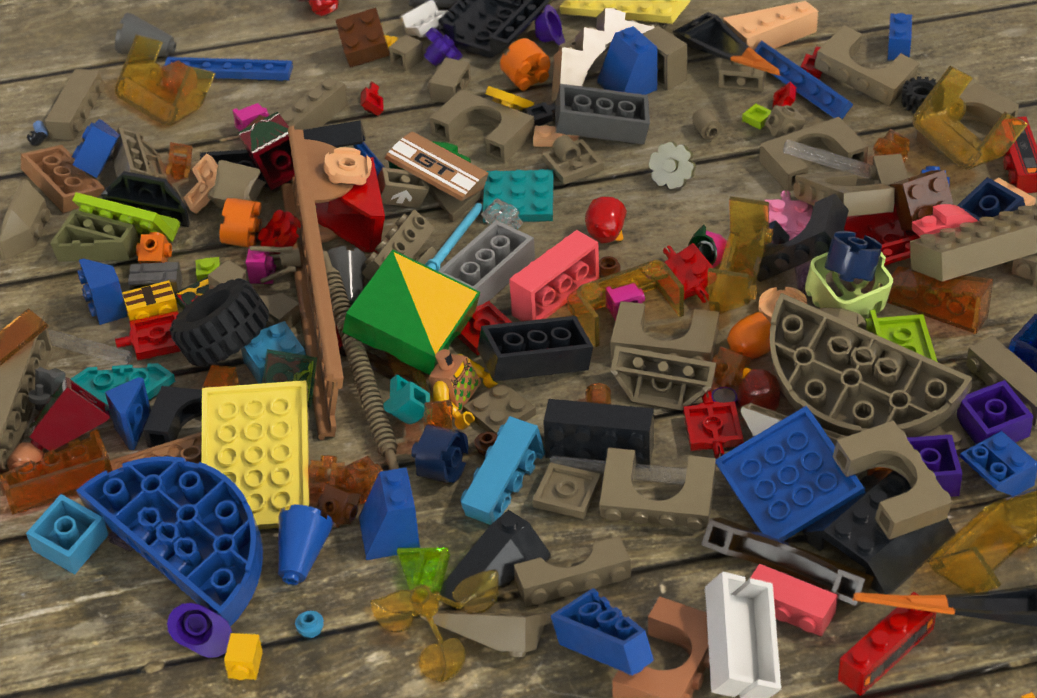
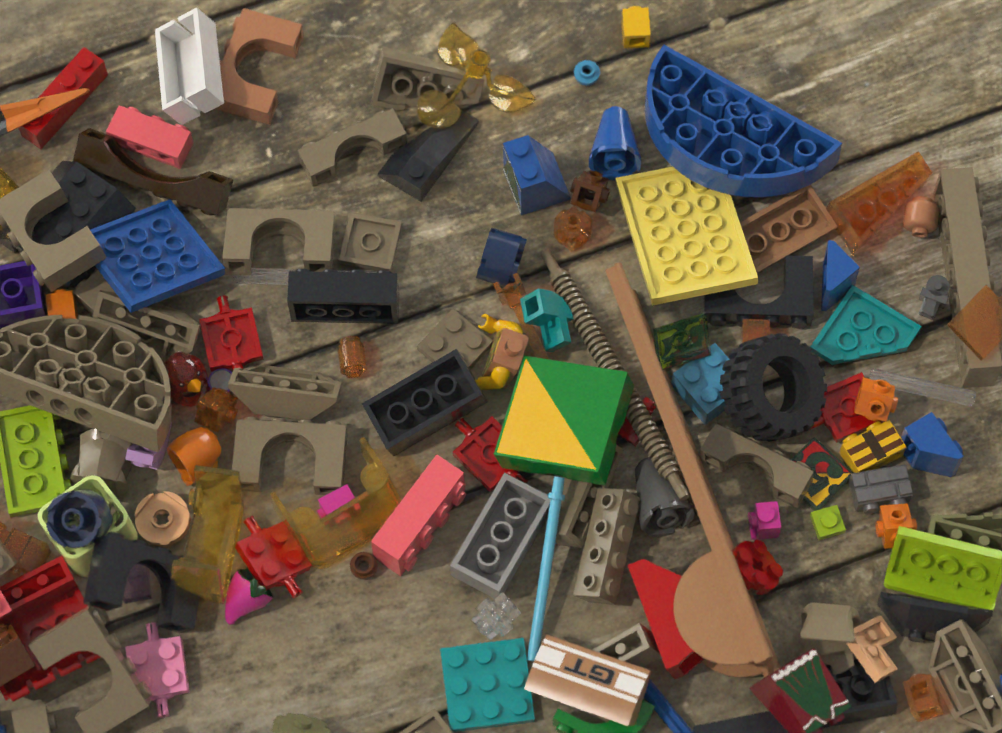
camera: 170 degrees right, 25 degrees up
dark azure brick [26,494,109,575] -> none
dark red slope [29,377,110,452] -> none
dark purple piece [167,603,232,658] -> none
orange brick [220,198,262,248] -> none
dark tan plant [249,246,301,283] -> none
clear orange brick [308,455,348,493] -> none
light nougat plate [324,147,372,185] -> none
clear neon green wing [397,547,450,597] -> none
dark azure wedge [461,416,545,525] -> none
reddish brown plate [474,432,497,456] -> none
blue wedge [550,588,654,675] -> none
red piece [585,197,627,243] -> none
none -> orange brick [854,377,898,422]

